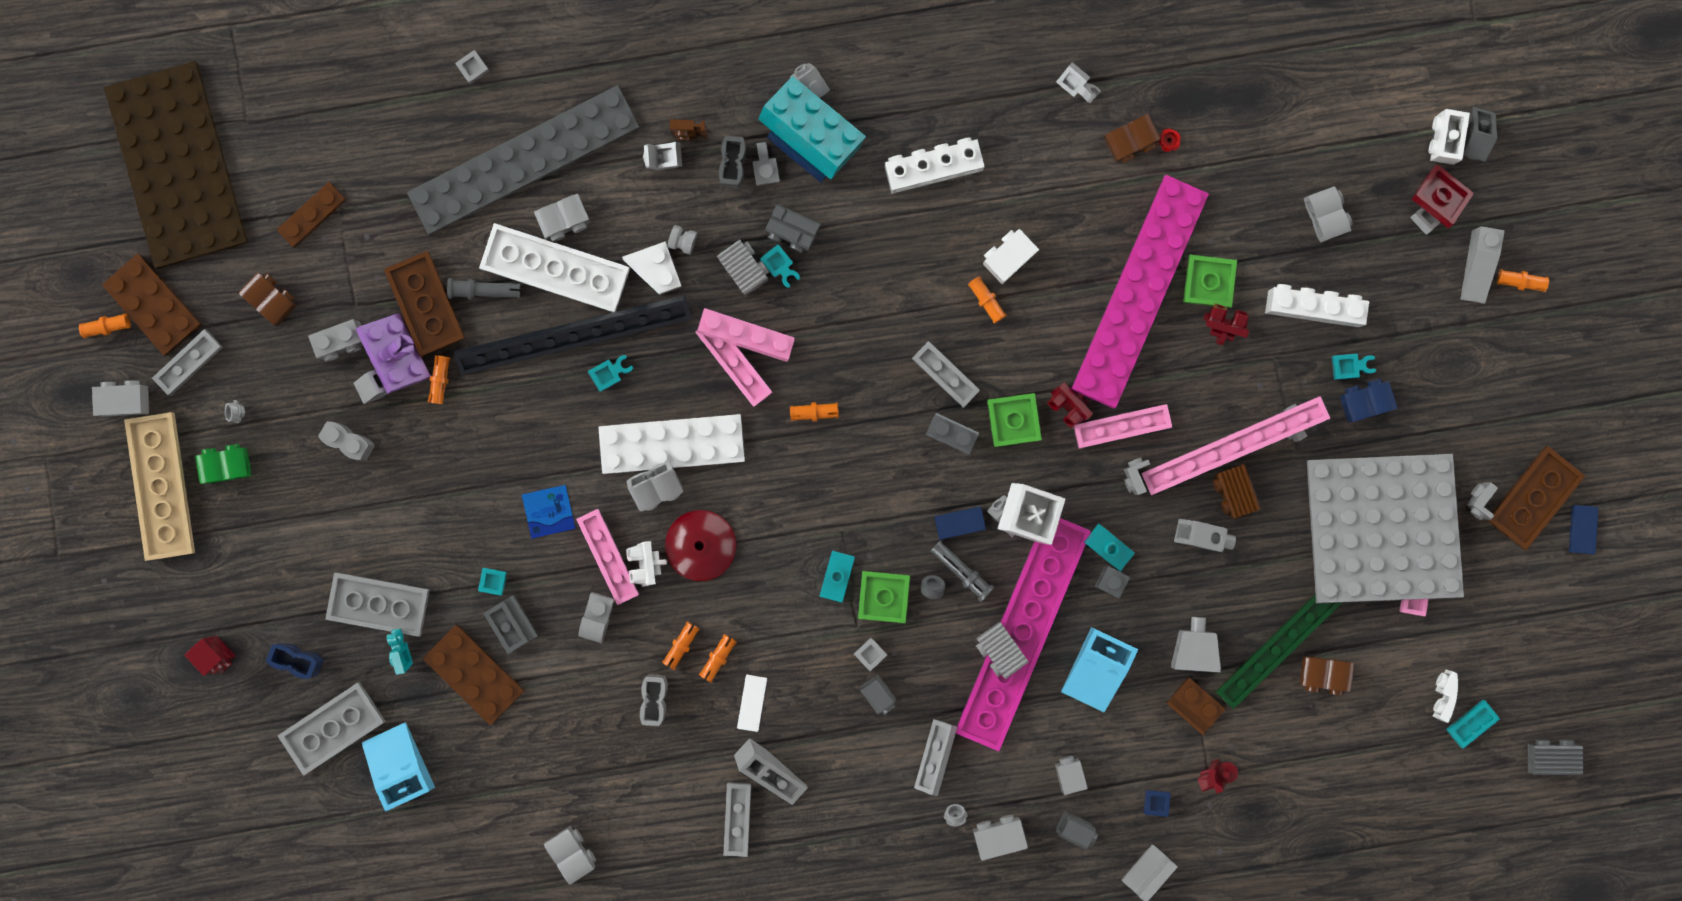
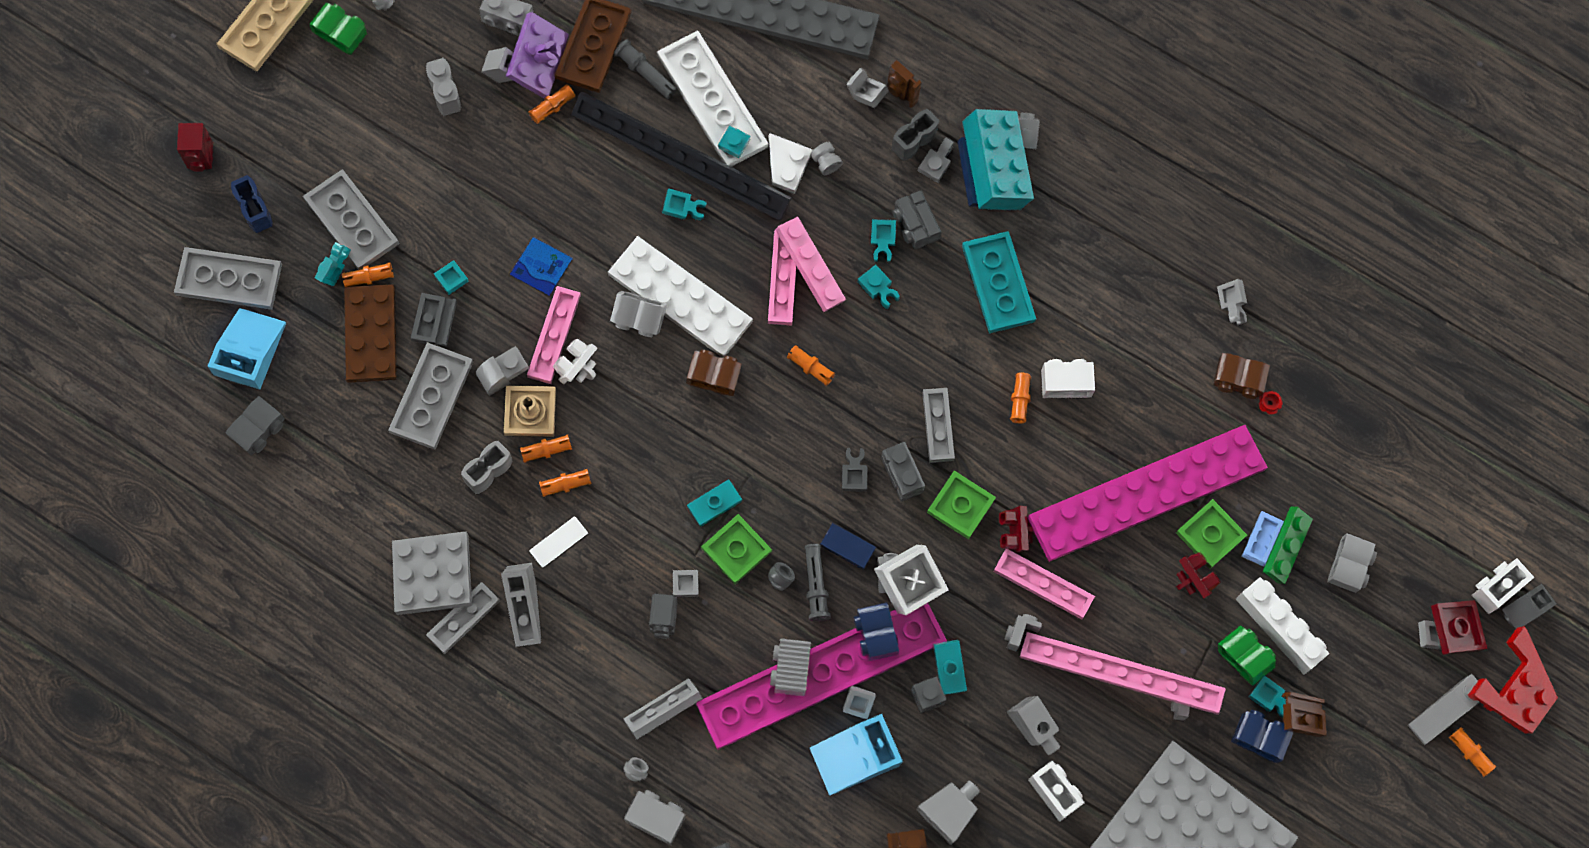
camera: 35 degrees right, 15 degrees down
light grey brick [534,194,591,242] -> none
light grey brick [544,826,596,885] -> none
dark red dish [665,510,736,581] -> none
light grey brick [717,240,769,297] -> none
white brick [885,138,984,194] -> none
light grey brick [1055,756,1088,795] -> none
reddish brown brick [1213,464,1261,519] -> none
none -> dark grey brick [226,396,285,456]
none -> orange pin [342,262,394,287]
none -> light grey plate [388,342,473,450]
none -> light grey plate [392,532,472,615]
none -> tan plate [504,386,556,437]
none -> reddish brown brick [686,350,742,396]
none -> teal plate [718,125,750,159]
none -> dark grey plate [842,448,867,492]
none -> light grey plate [843,686,876,719]
none -> dark blue brick [854,602,899,661]
none -> teal plate [857,265,900,309]
none -> teal plate [962,231,1036,333]
none -> white brick [1028,761,1084,822]
none -> green brick [1218,625,1276,686]
none -> light blue plate [1241,511,1284,567]
none -> green plate [1263,506,1313,584]
none -> reddish brown plate [1282,692,1327,737]
none -> wing [1468,626,1558,734]

